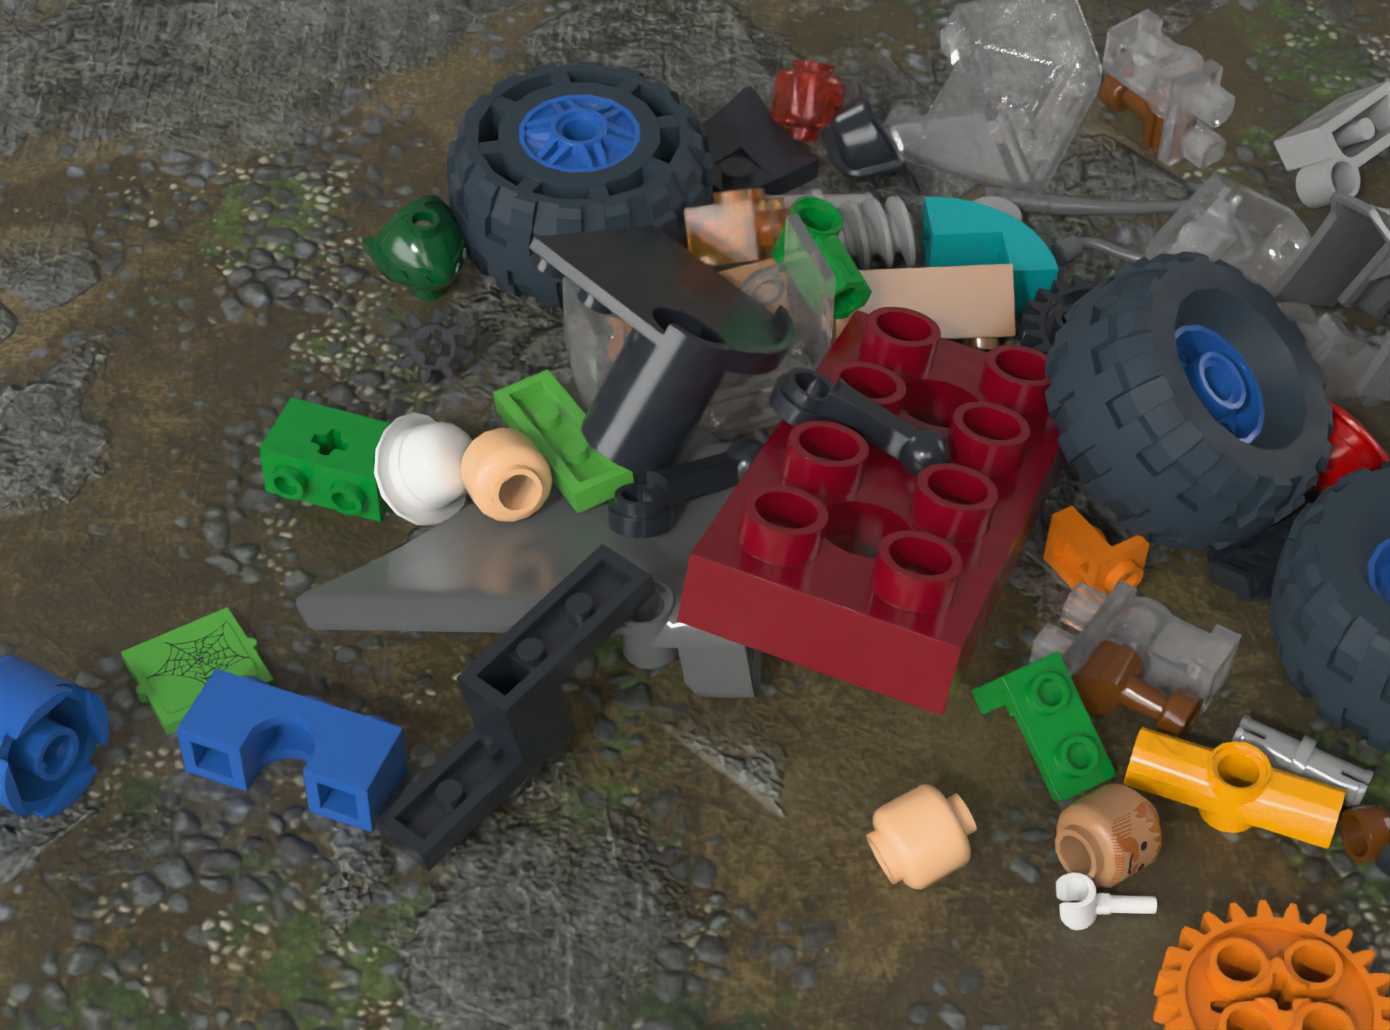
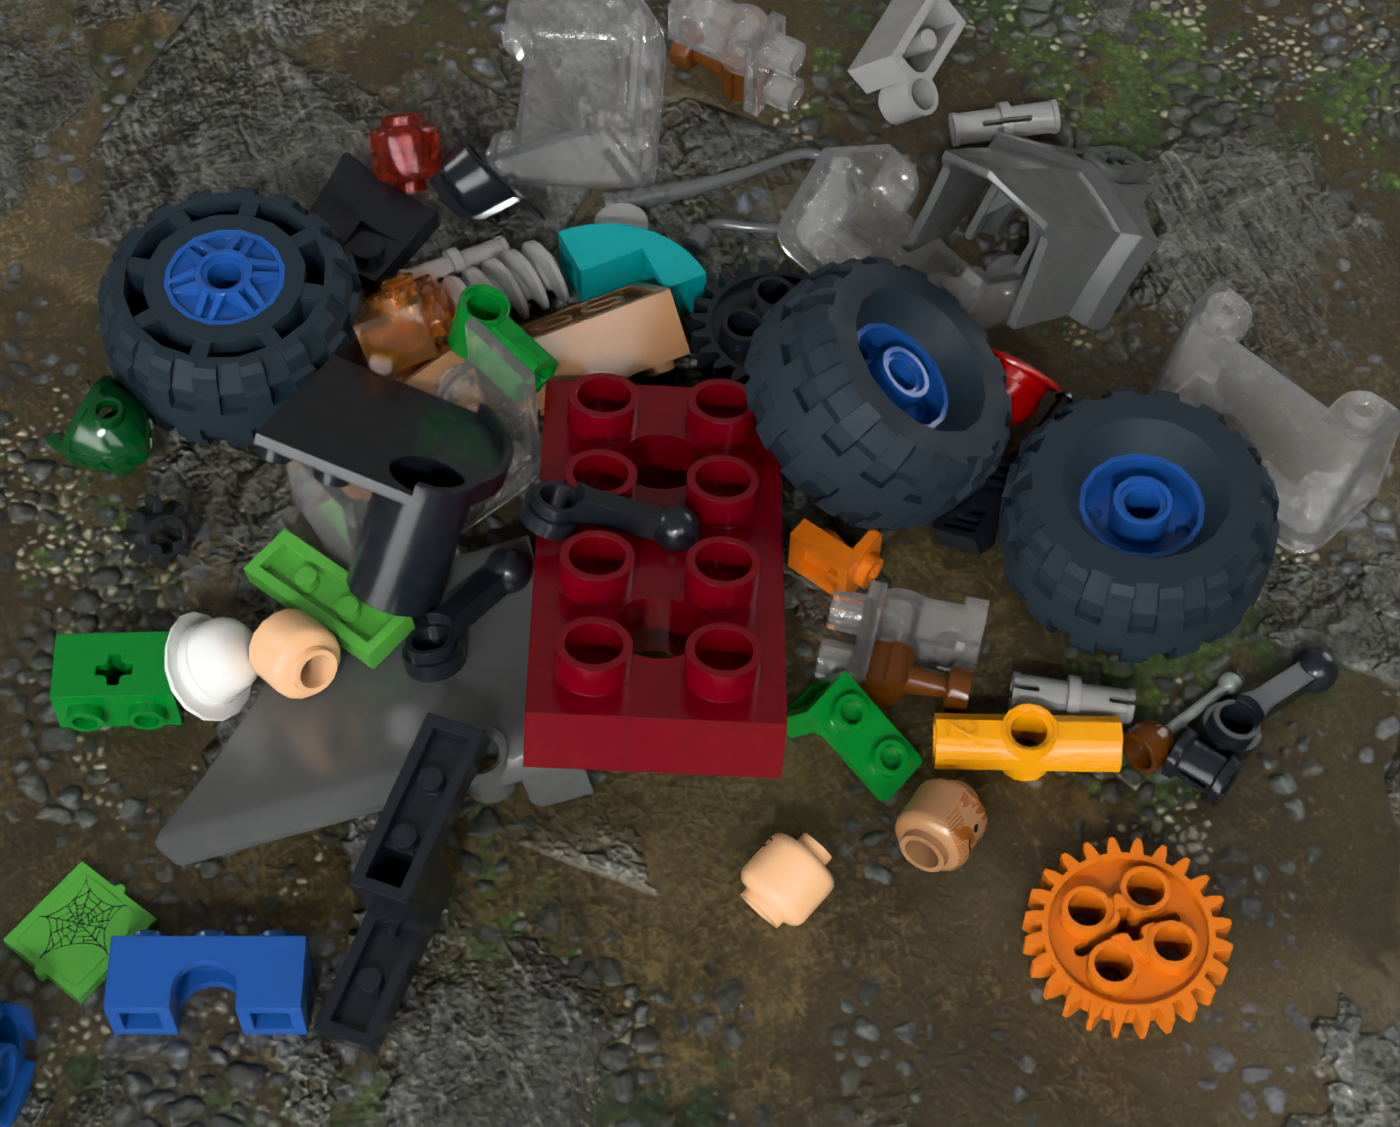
camera: 20 degrees left, 10 degrees up
white hand [1056,873,1157,930] -> none

